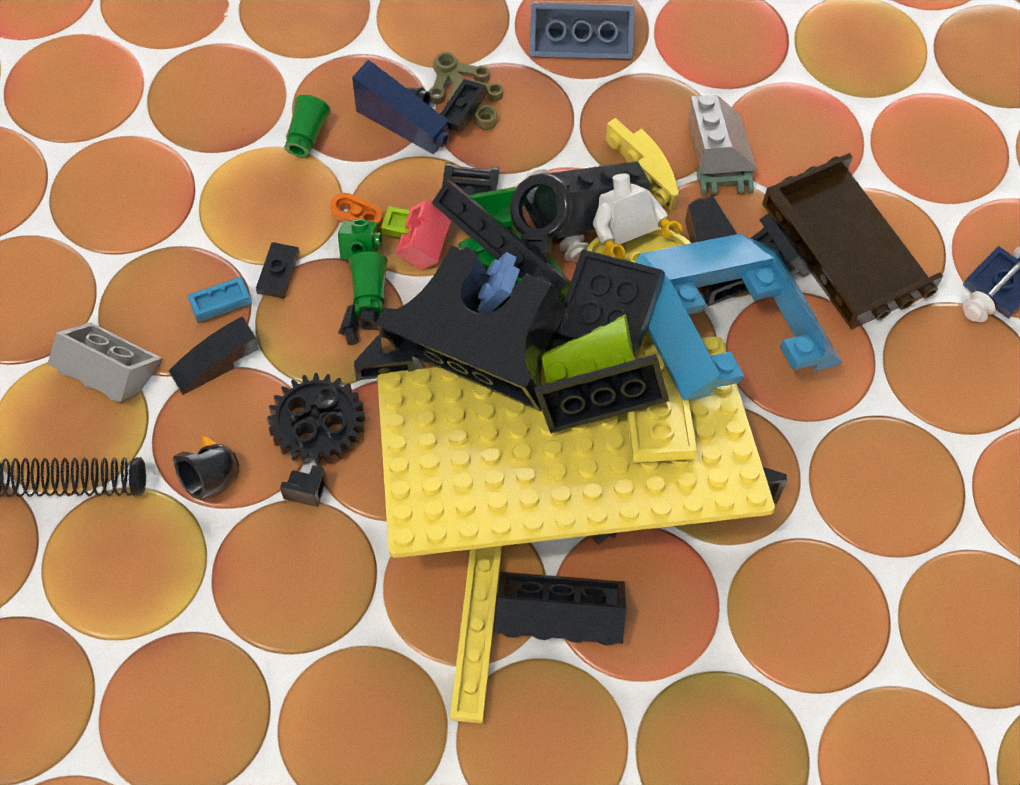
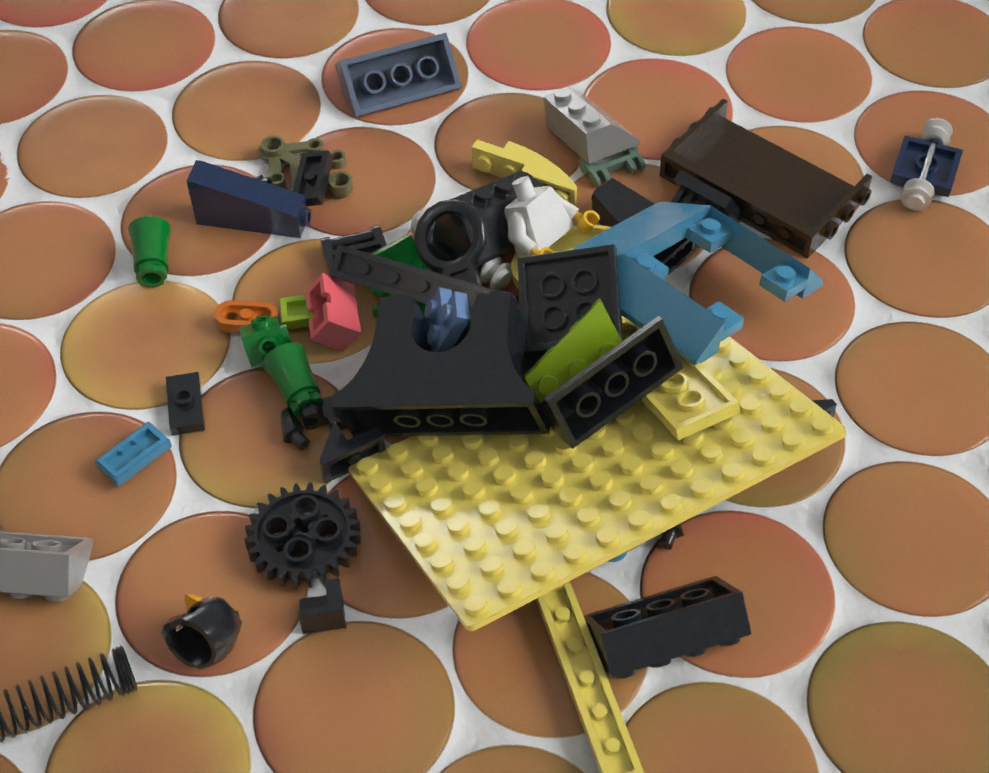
camera: 20 degrees left, 10 degrees down
black slope [169,316,259,395] -> none

